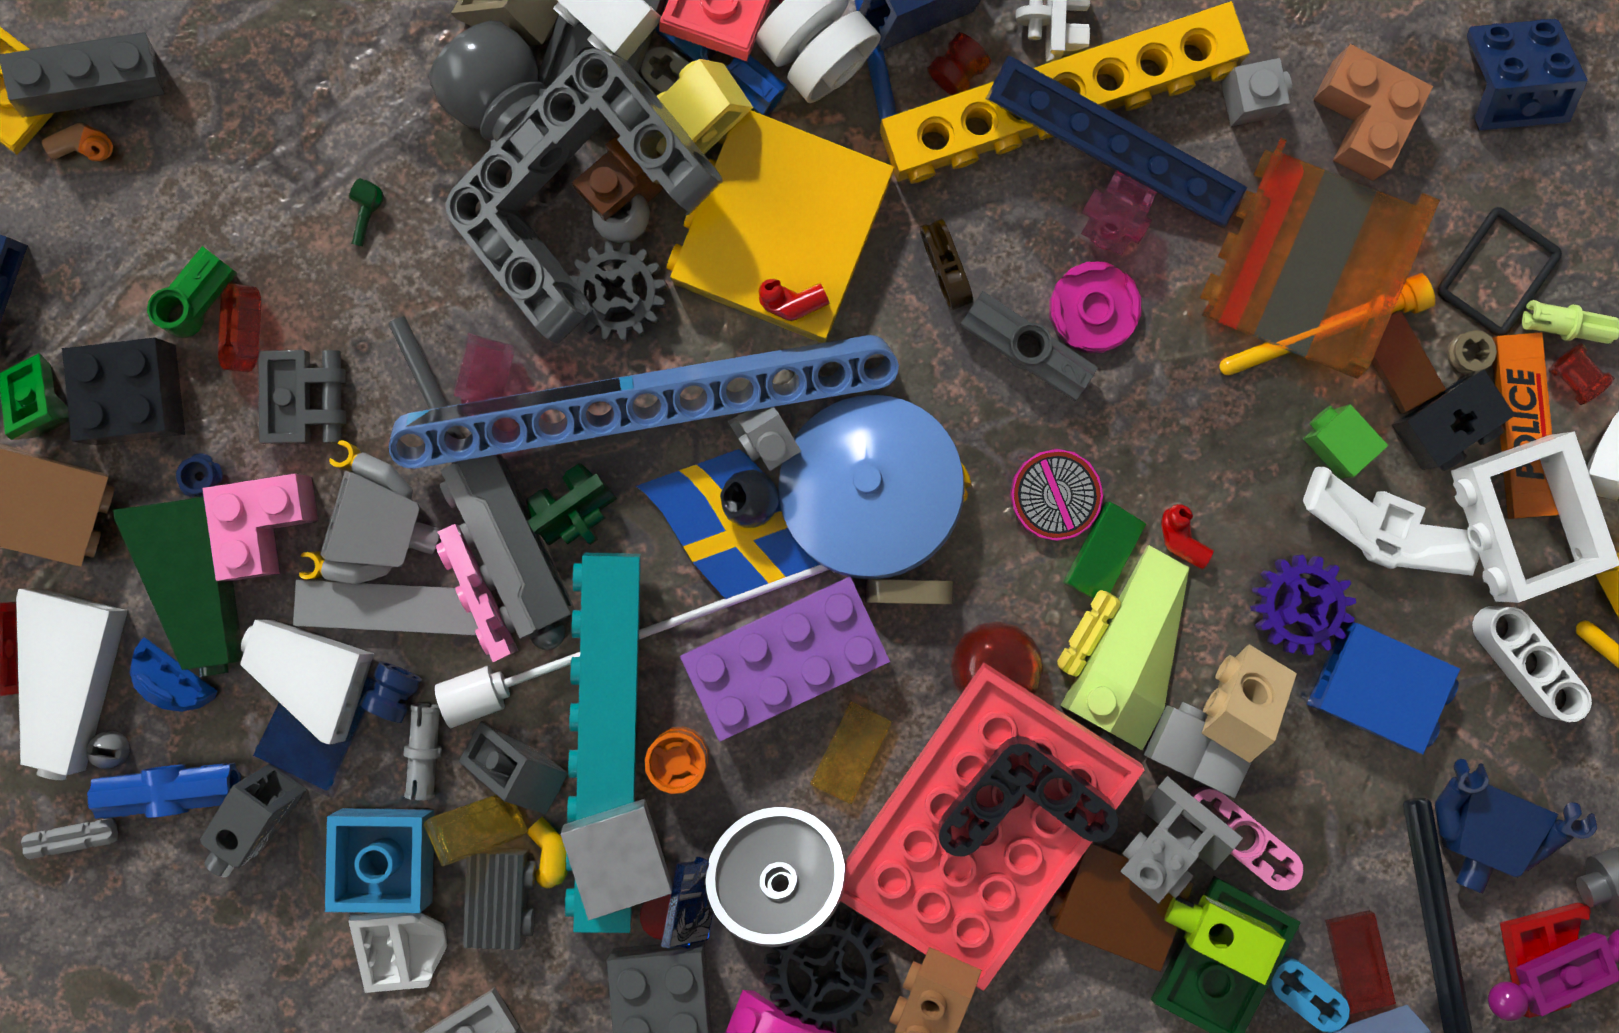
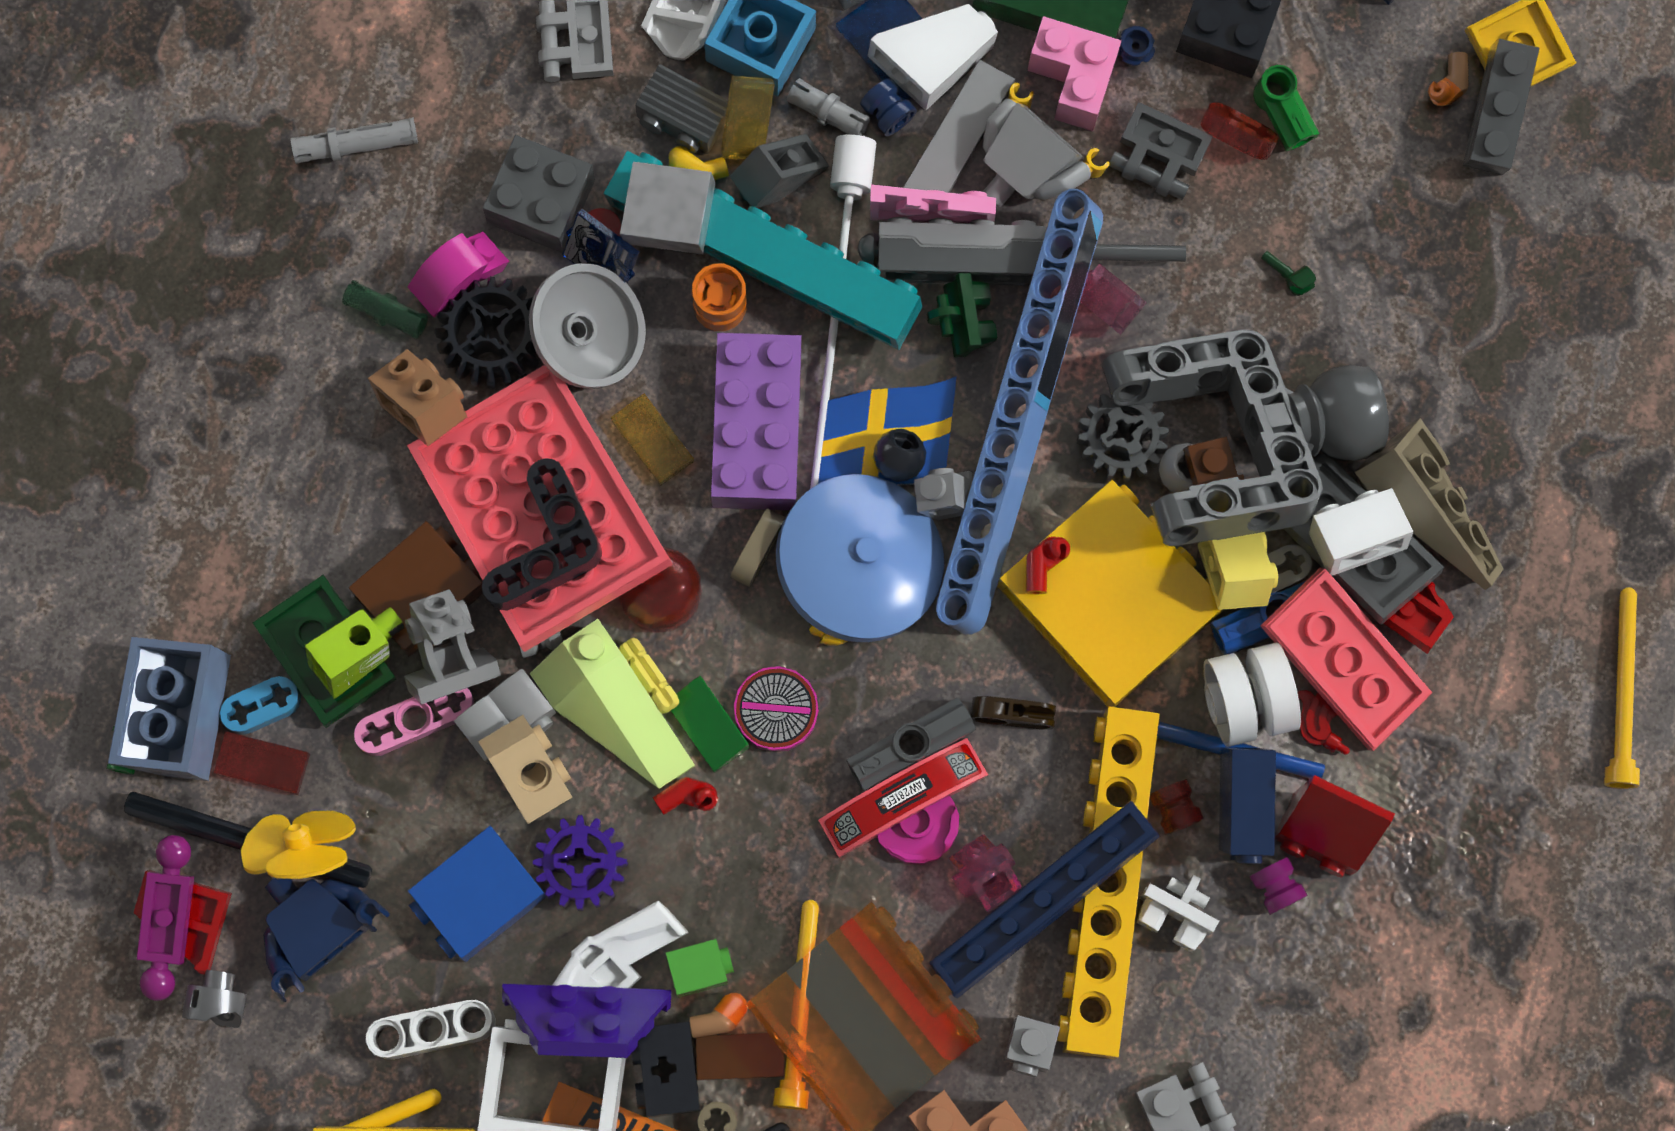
camera: 115 degrees right, 10 degrees down
none -> yellow piece [241,811,356,879]
none -> dark purple wing [502,984,671,1058]
none -> arm [689,993,748,1038]
none -> slope [818,738,988,858]

